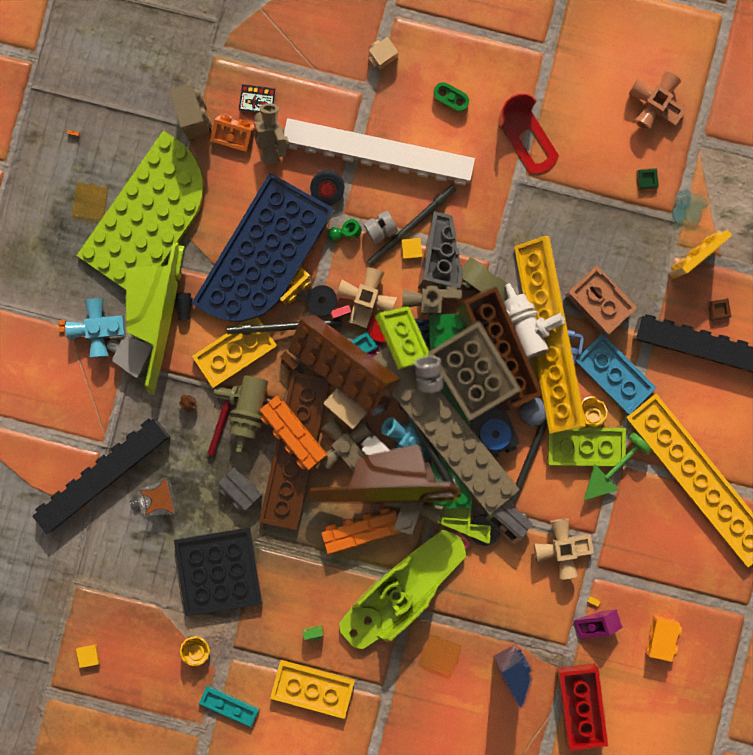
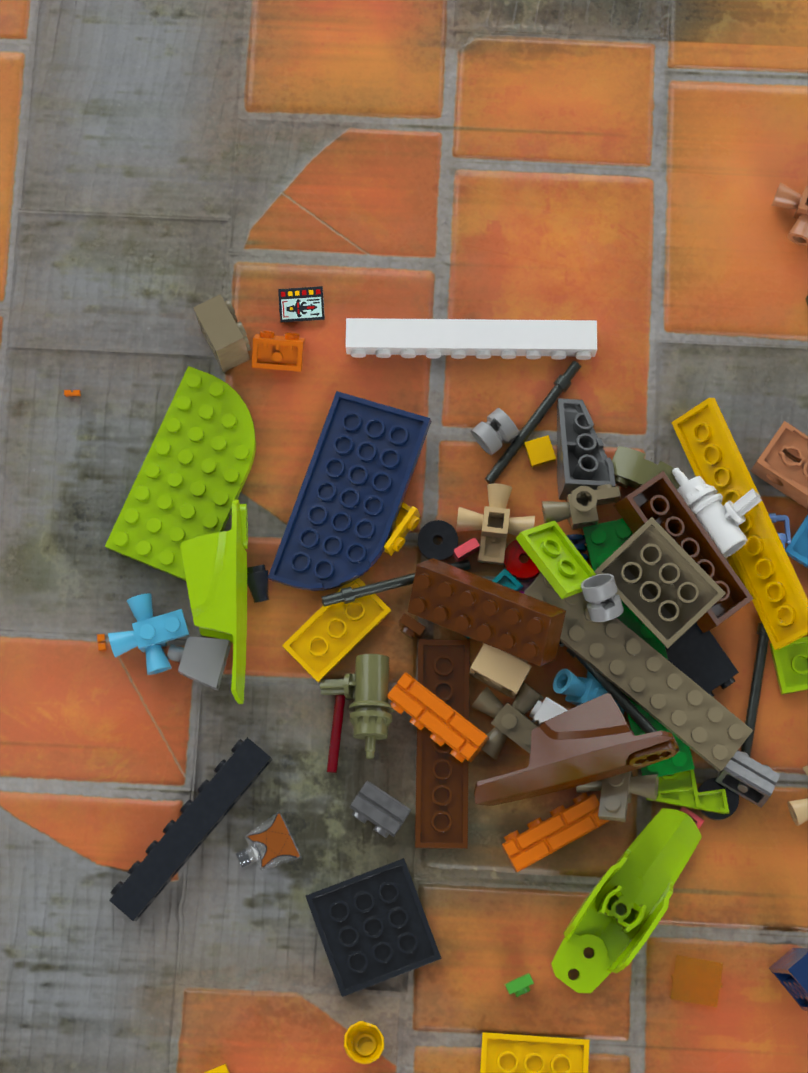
camera: 10 degrees left, 10 degrees down
clear yellow piece [72,182,109,220] -> none
reddish brown plate [179,395,197,413] -> none
dark tan brick [254,103,289,164] -> none
black wheel [310,170,345,205] -> none
green plate [327,219,362,242] -> none
tan brick [368,37,399,70] -> none
green plate [433,82,469,112] -> none
blue piece [479,419,511,450] -> none
red piece [498,94,559,174] -> none
sand blue hair [520,397,547,427] -> none

